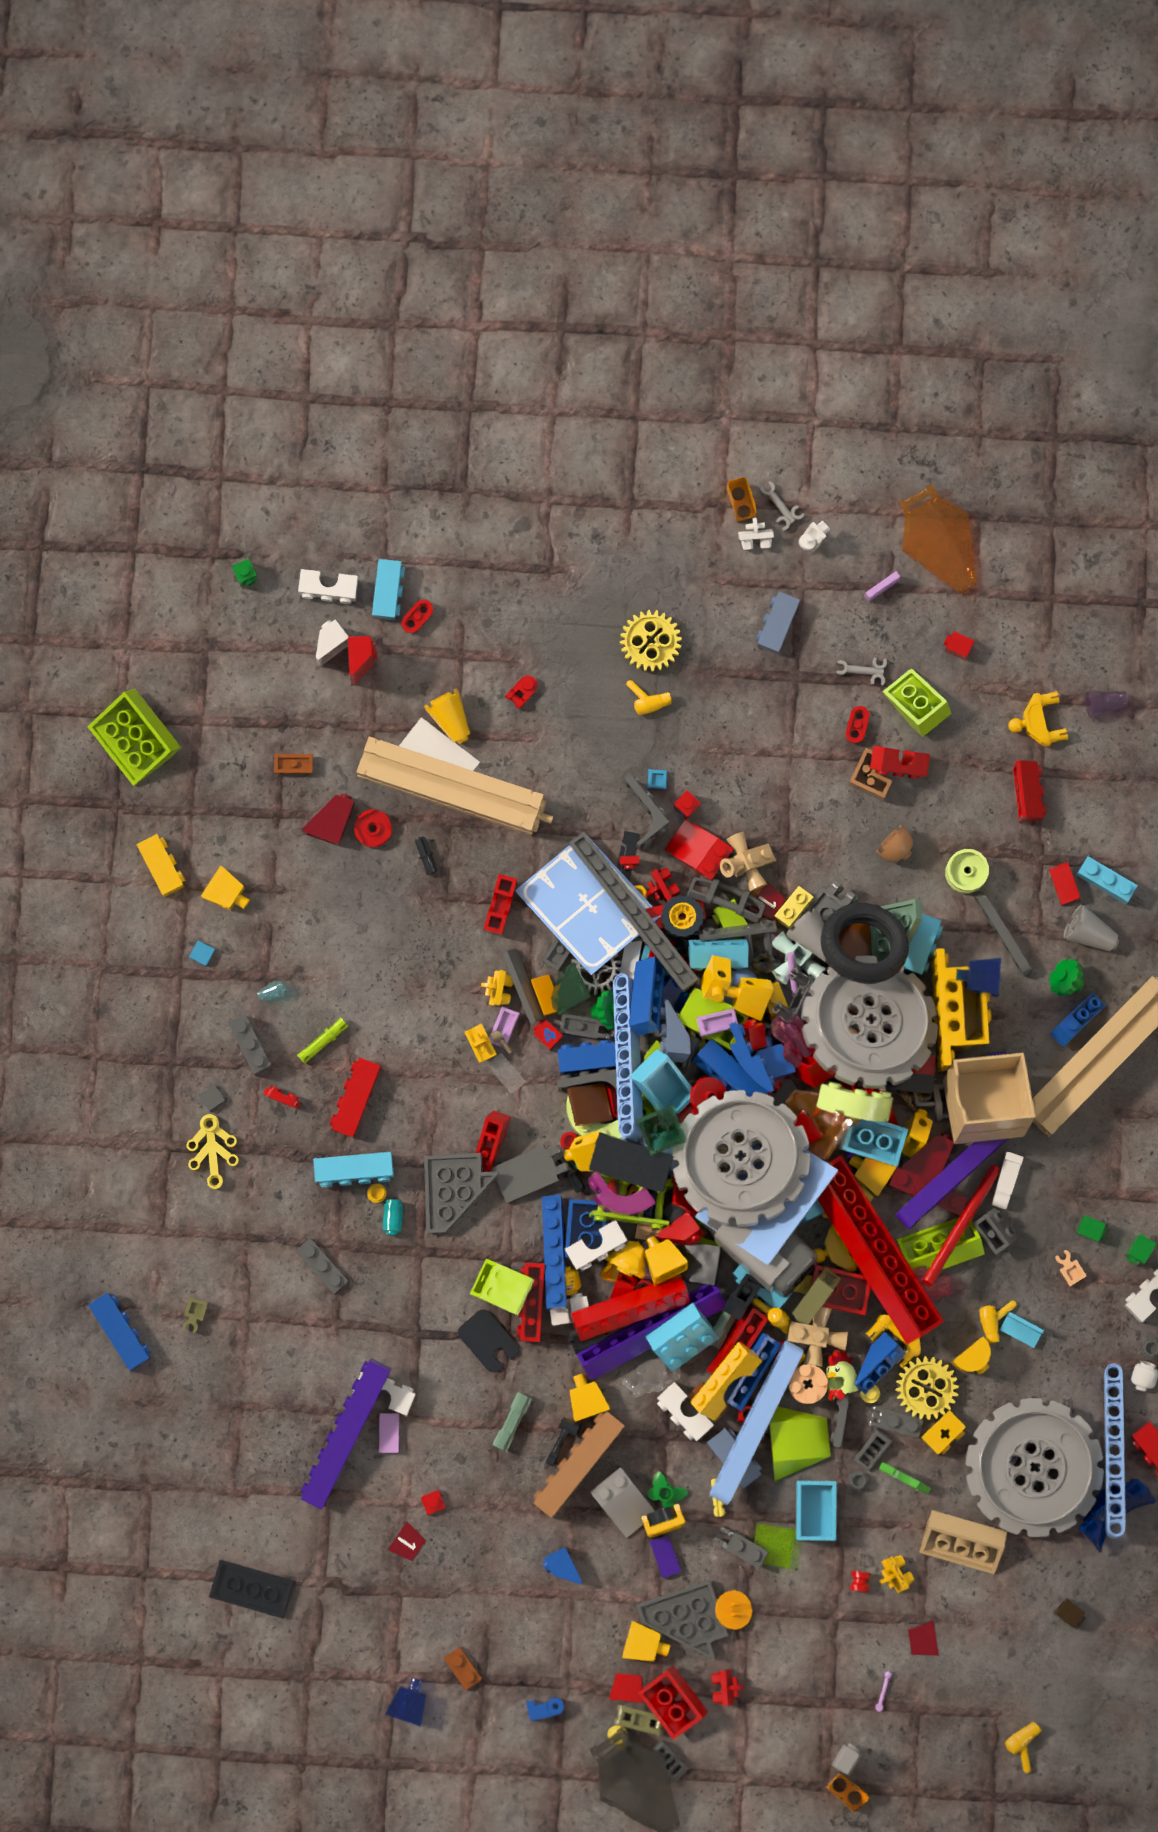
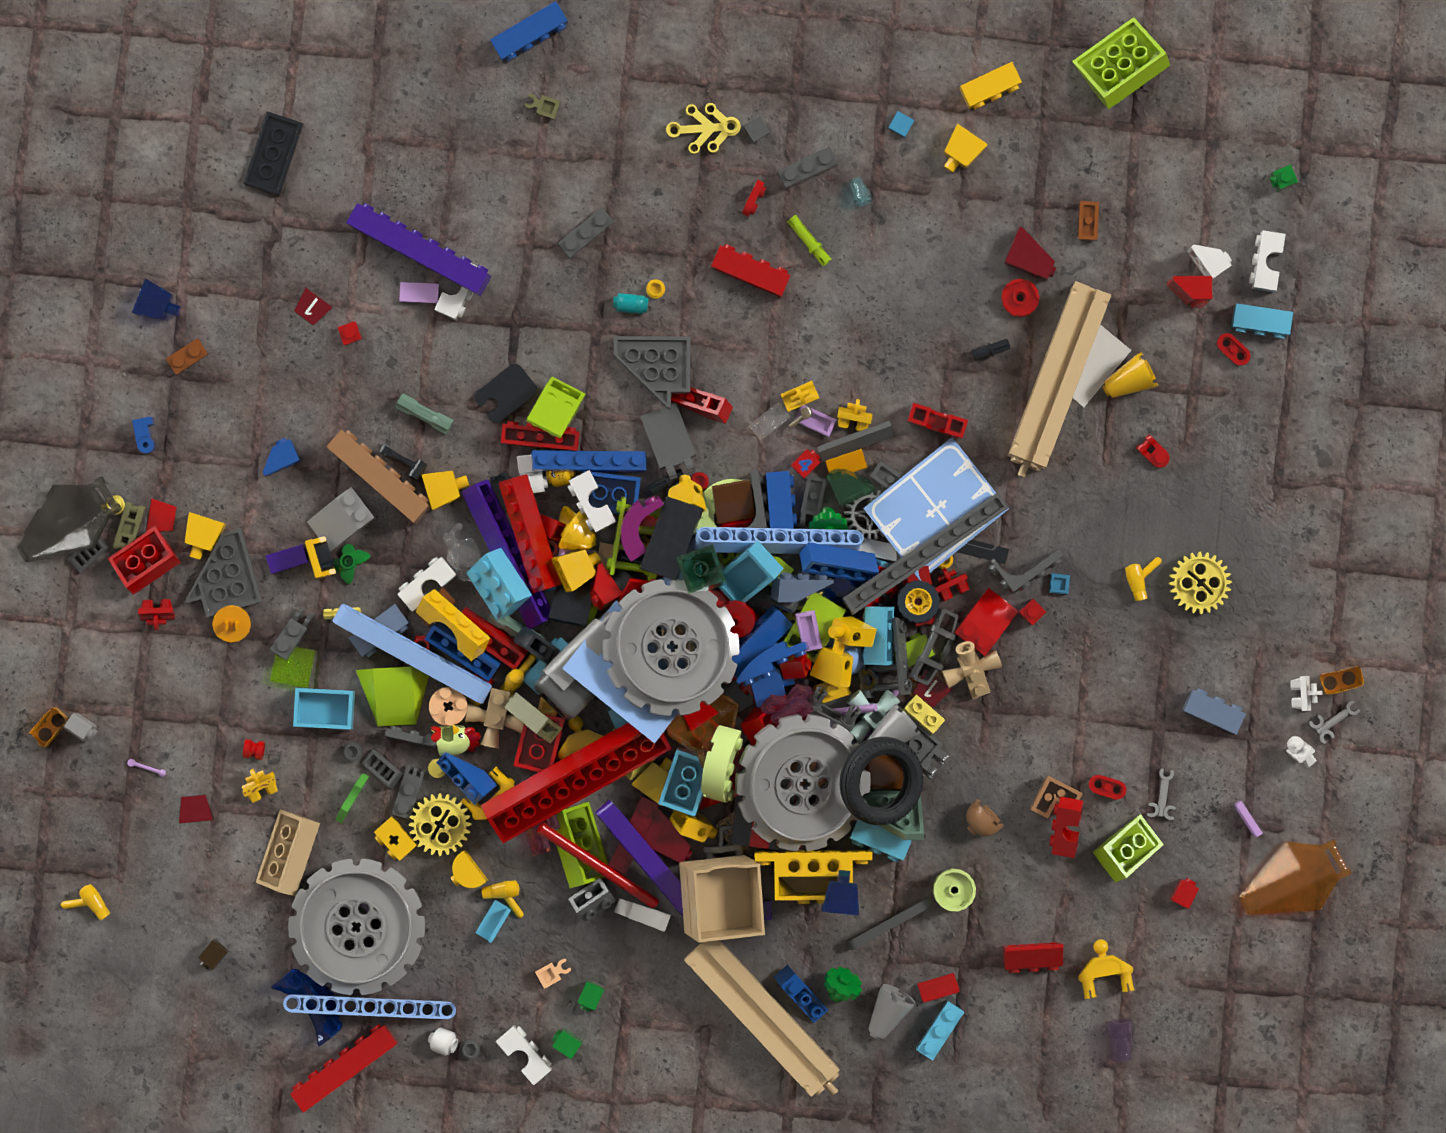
camera: 90 degrees right, 5 degrees up
medium azure brick [313,1152,394,1188] -> none
red plate [620,856,639,870] -> none

